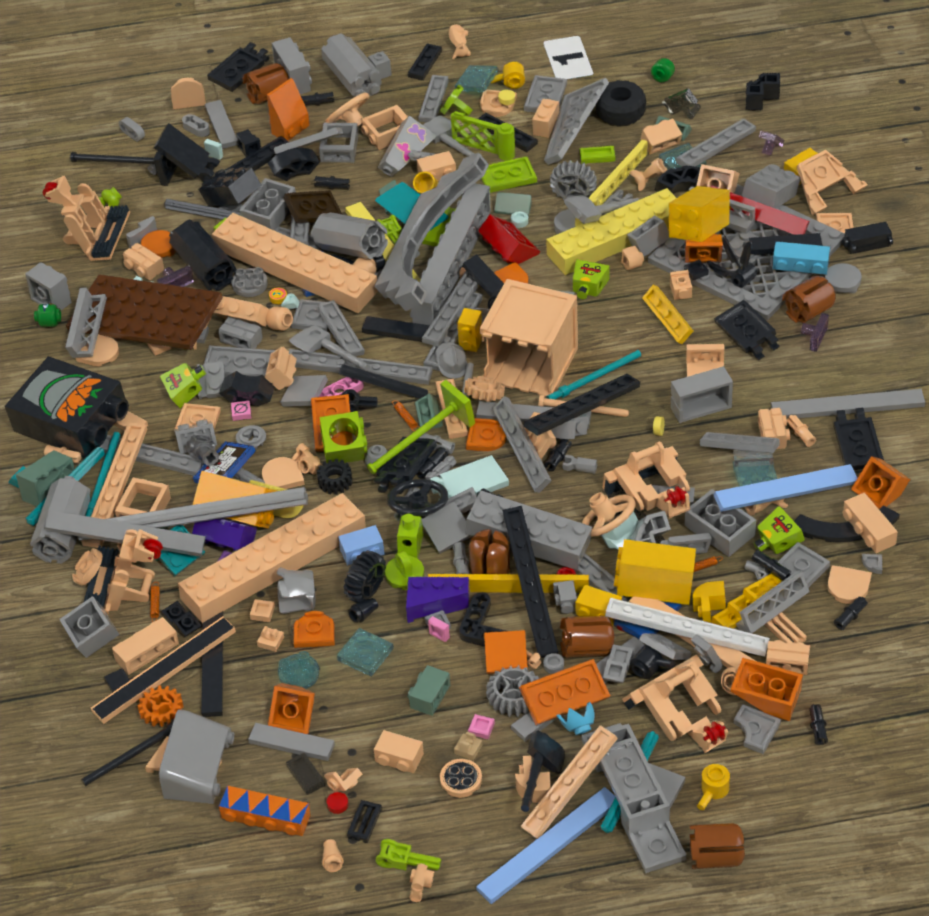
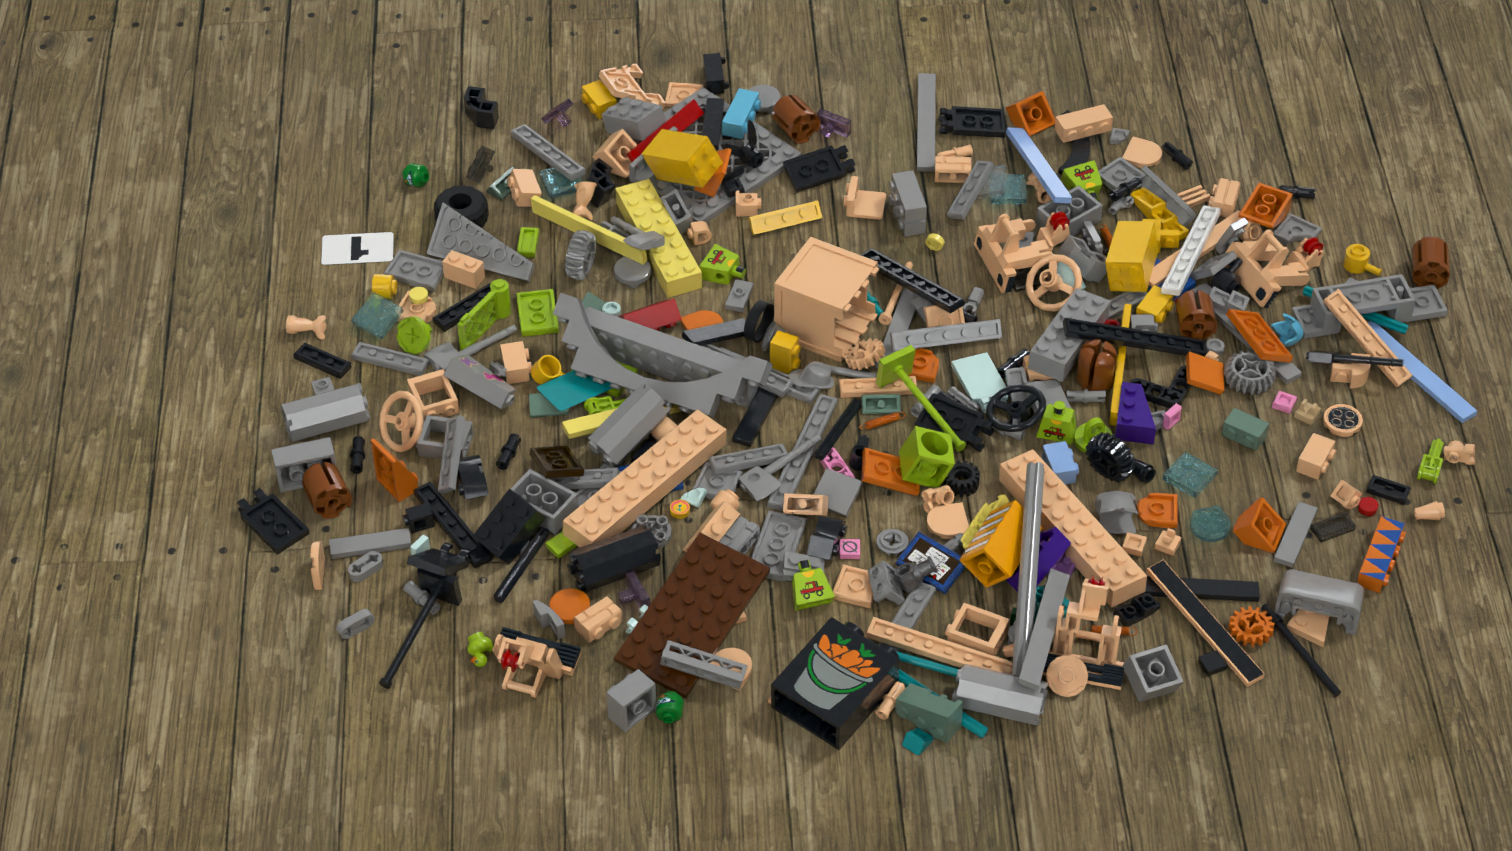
camera: 85 degrees left, 0 degrees up
light nougat brick [112,617,179,675] -> none

